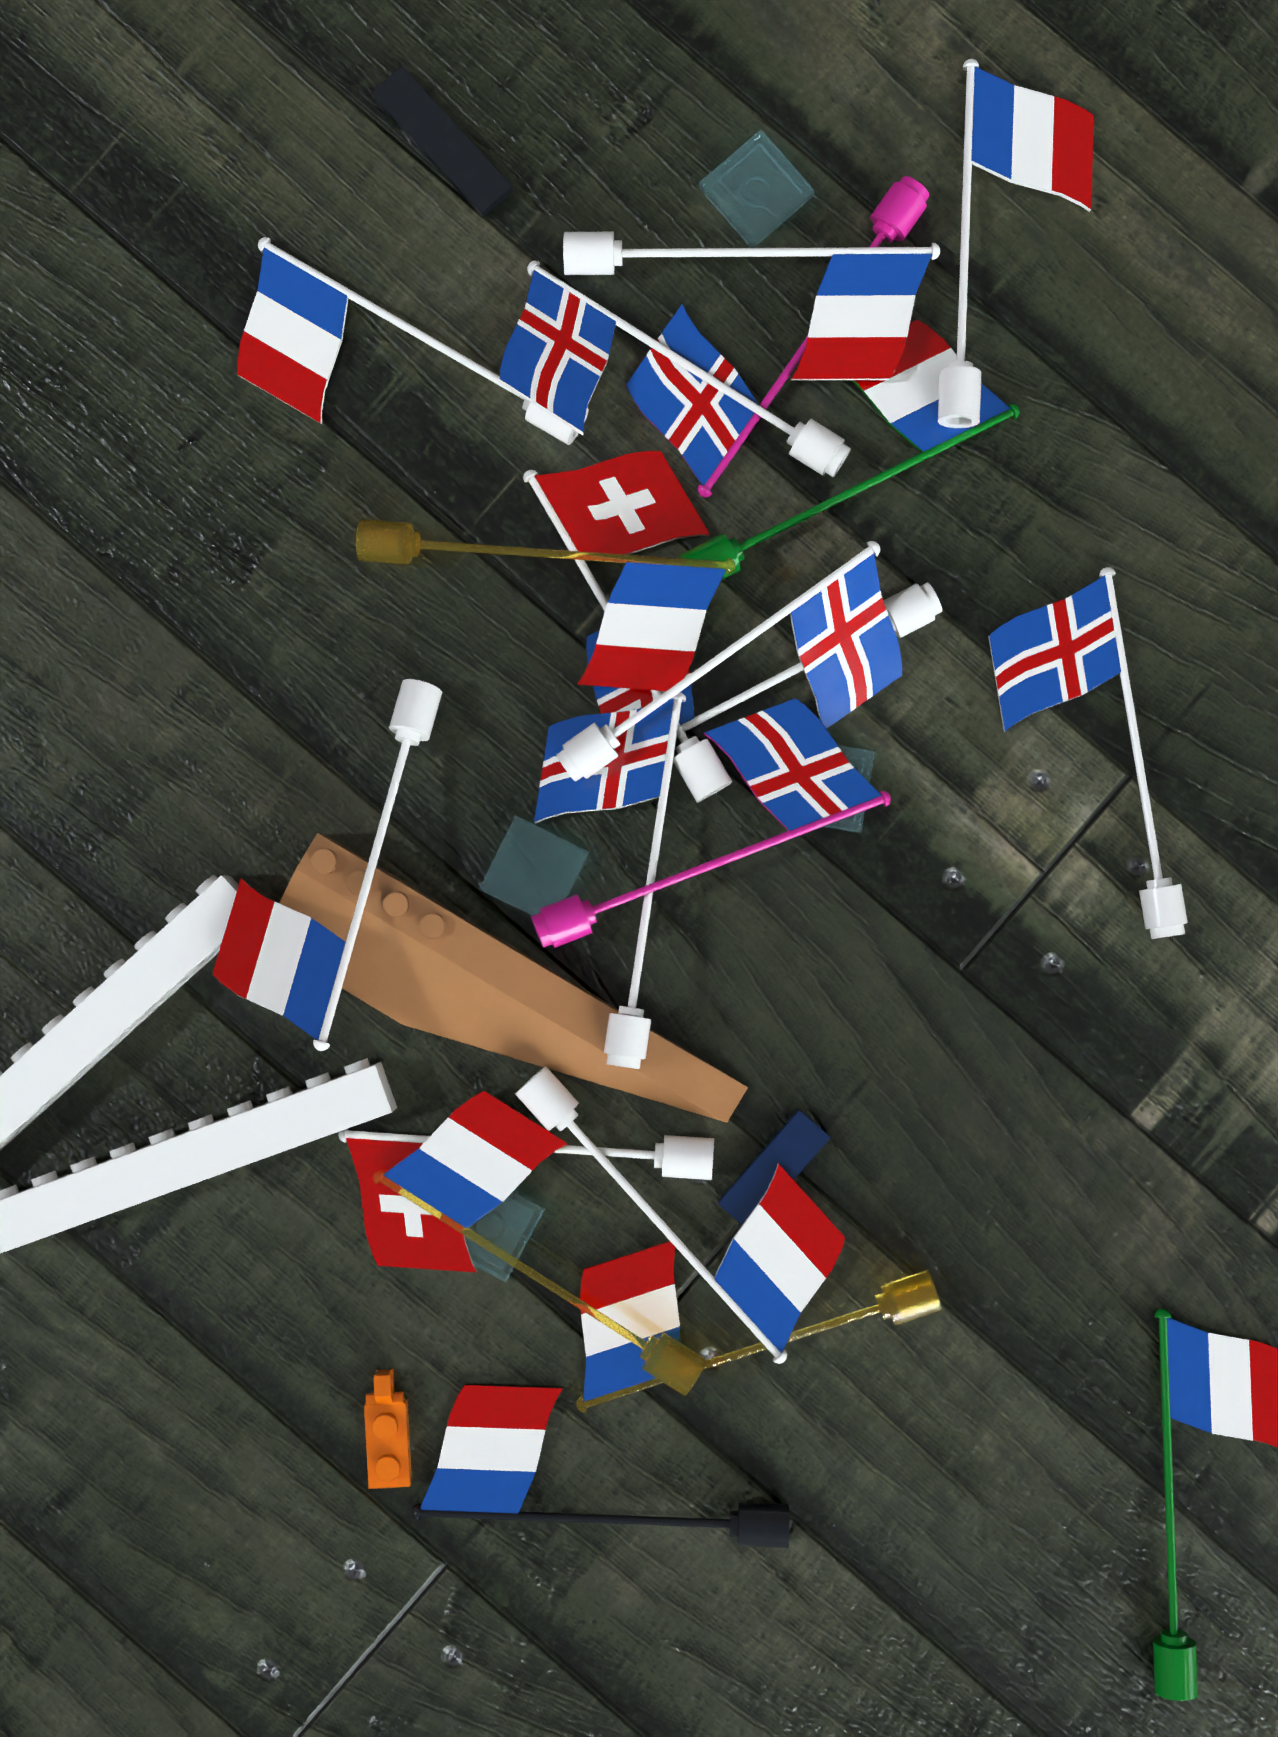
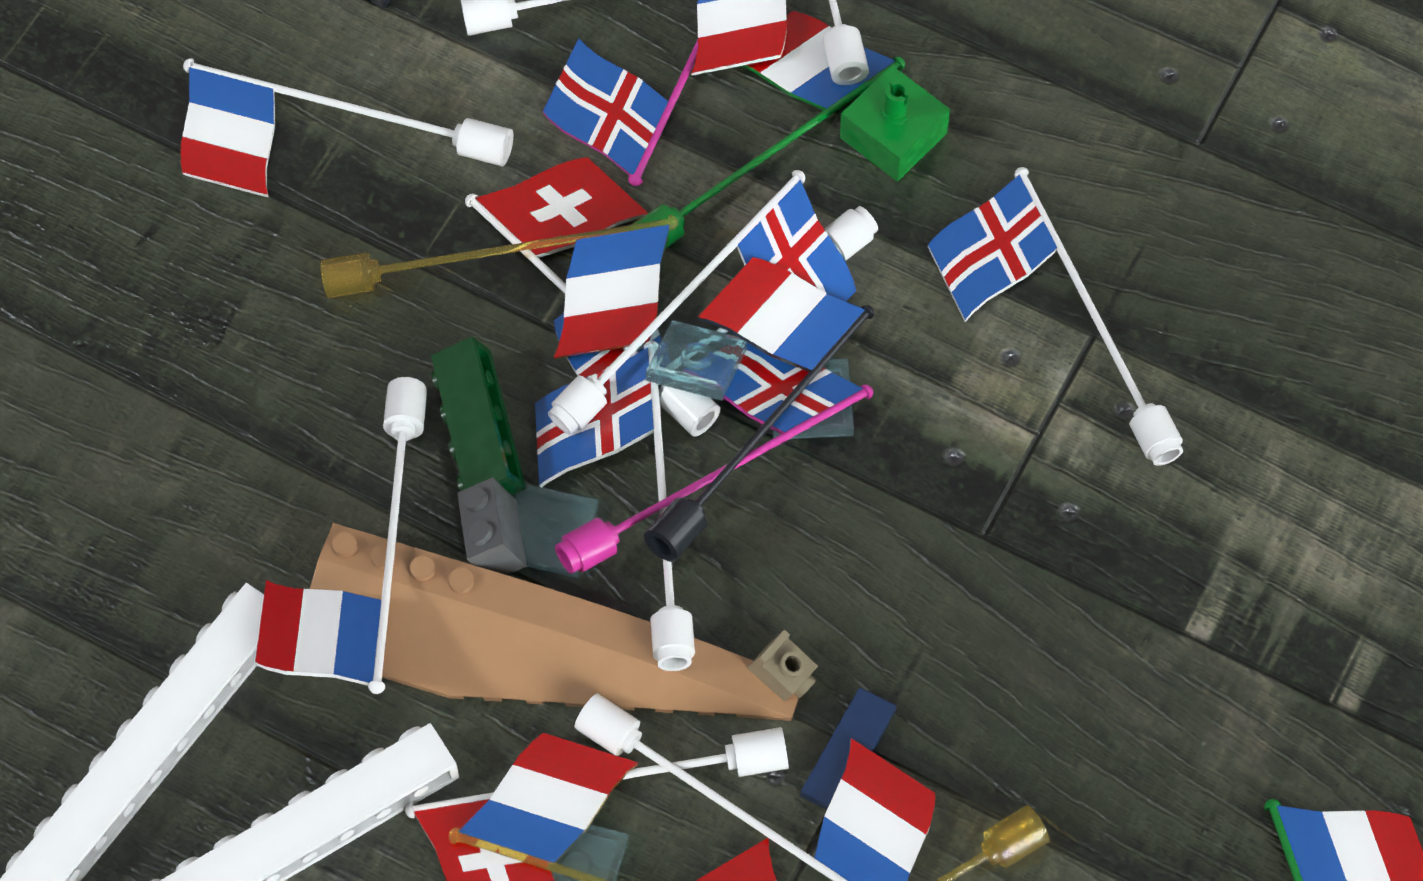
camera: 15 degrees left, 25 degrees down
flag [499,261,851,477] -> none
none -> dark green brick [431,337,526,495]
none -> dark grey brick [457,477,527,575]
none -> flag [644,257,874,562]
none -> clear light blue tile [646,320,747,401]
none -> dark tan brick [747,629,818,701]
none -> green brick [840,65,950,182]

